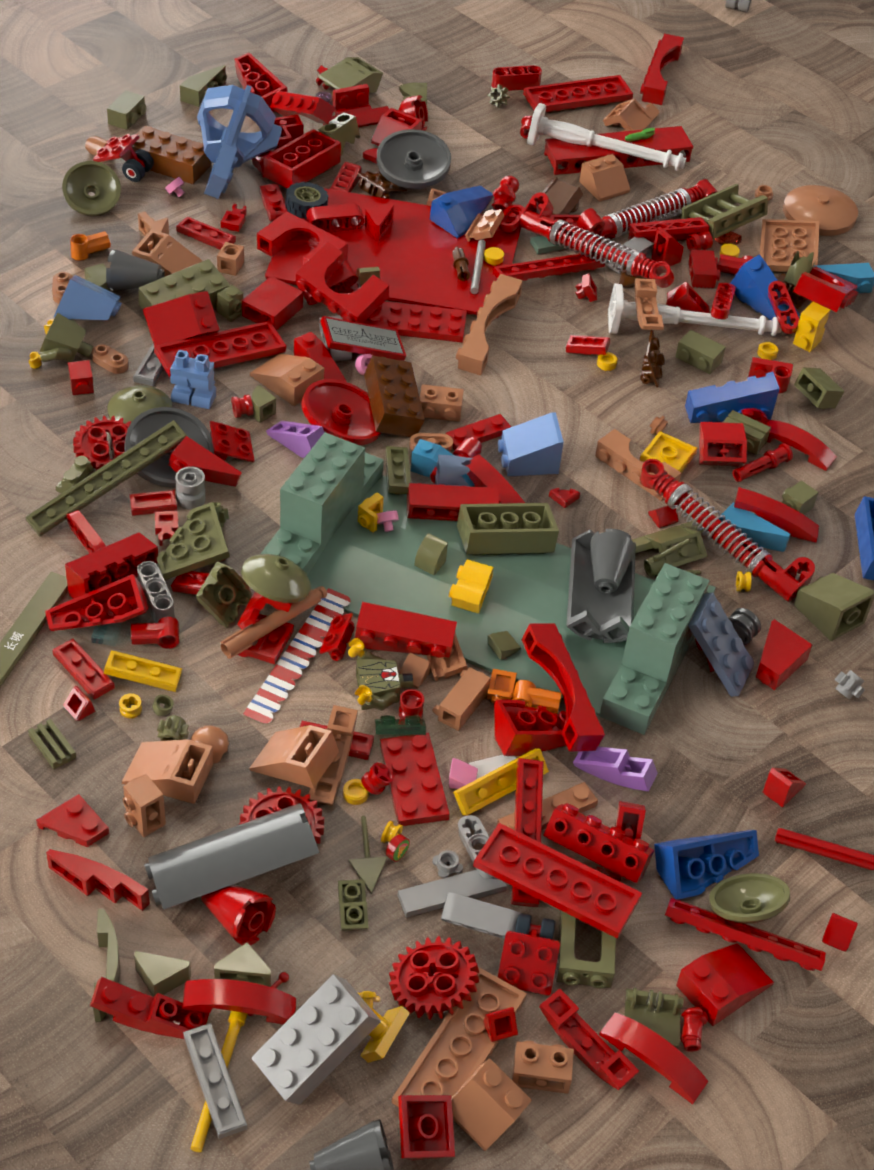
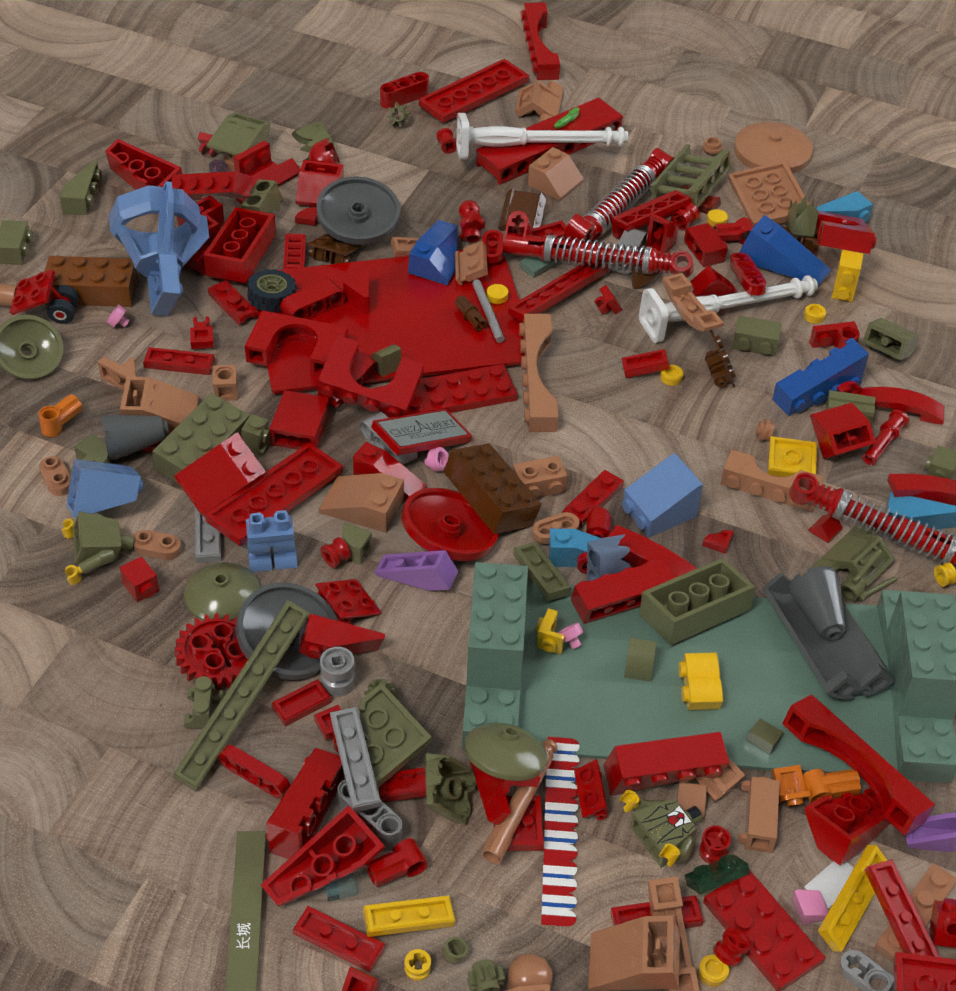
camera: 20 degrees left, 0 degrees up
red beam [768,281,799,334] -> none
none -> light grey tile [330,707,381,813]

